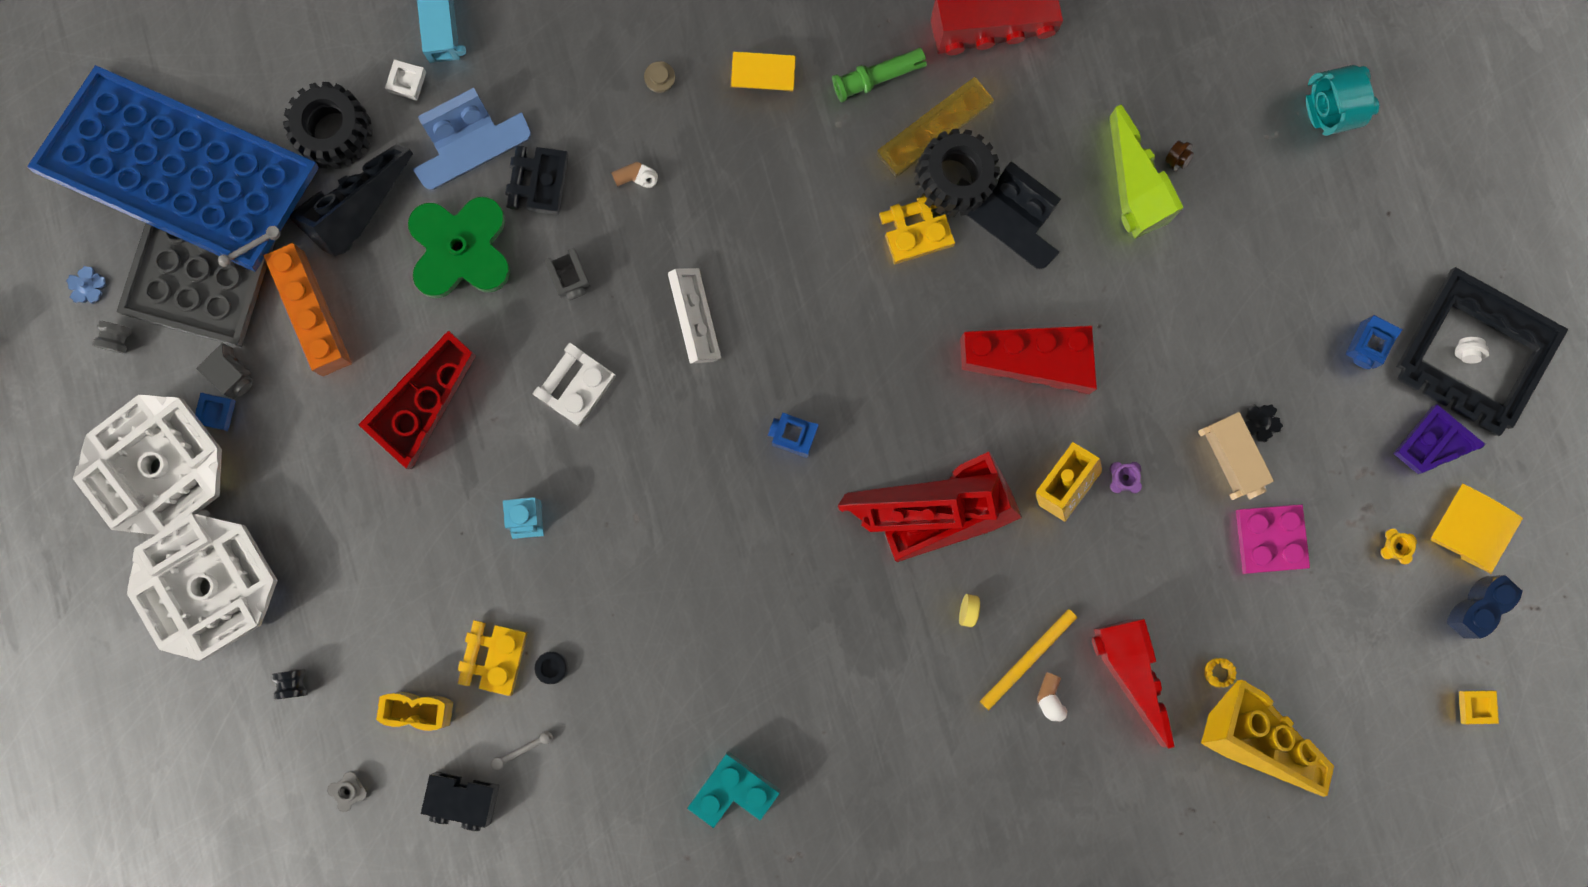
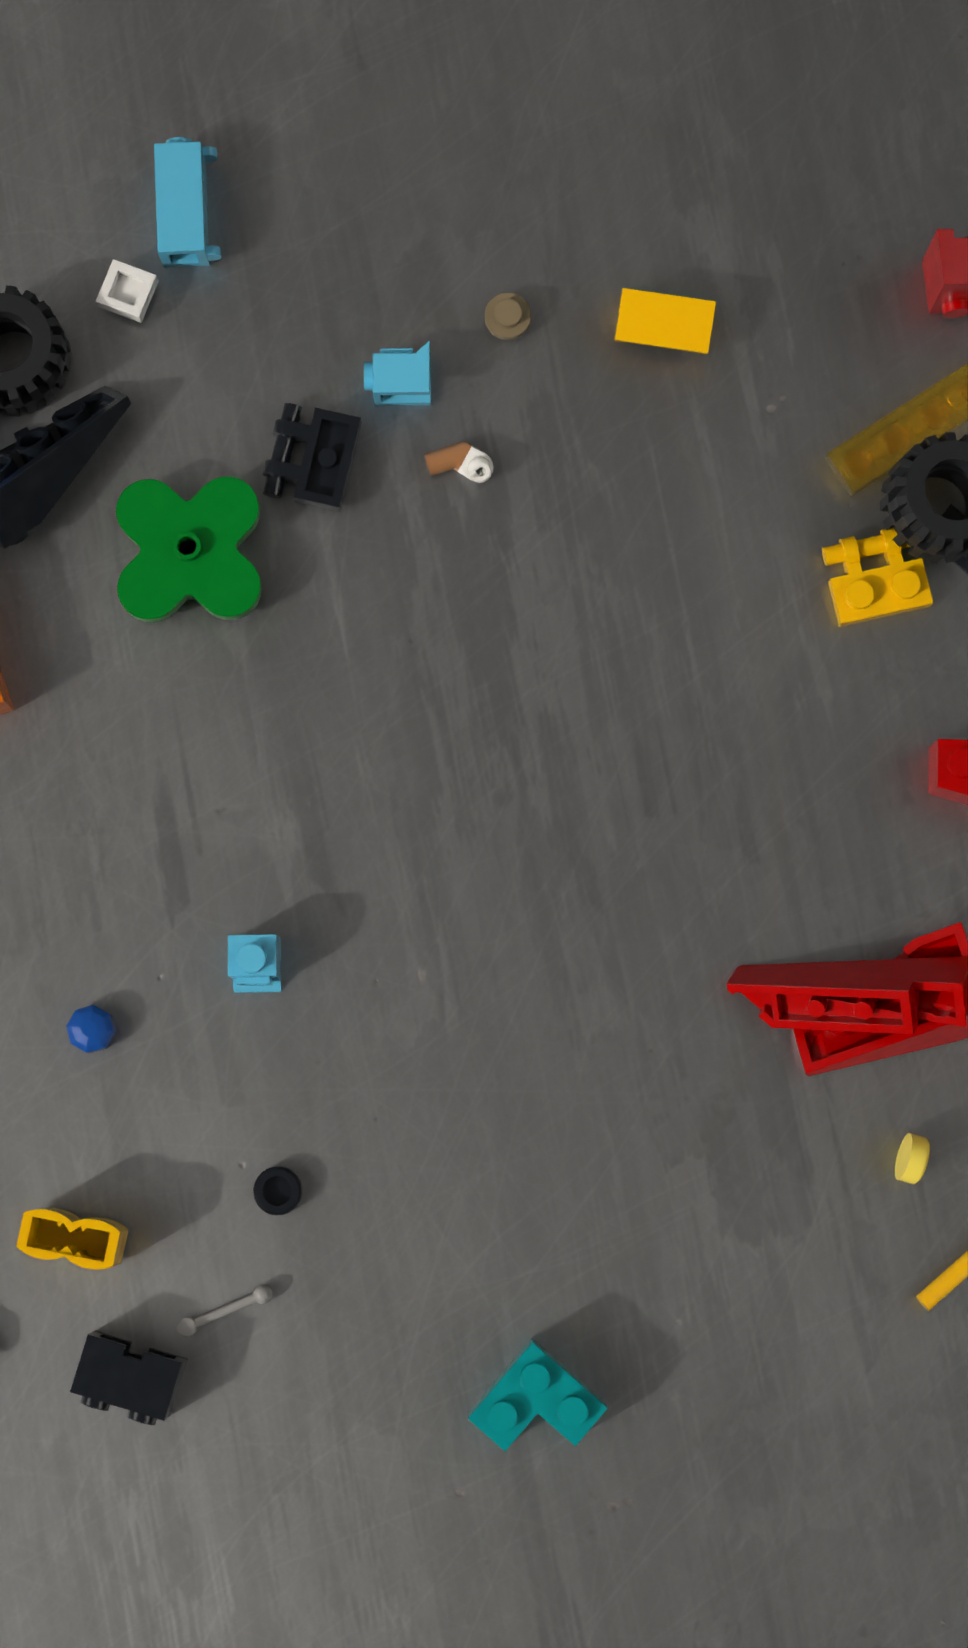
camera: 10 degrees right, 0 degrees up
red wedge [358,331,476,469] -> none
medium blue plate [413,88,531,190] -> none
yellow plate [457,620,528,696] -> none
white plate [532,343,616,427] -> none
dark grey window [544,248,590,300] -> none
white plate [668,268,721,364] -> none
blue window [768,412,819,458] -> none
bright green pin [832,47,927,102] -> none
none -> blue tile [66,1005,117,1053]
none -> medium azure window [364,341,431,406]

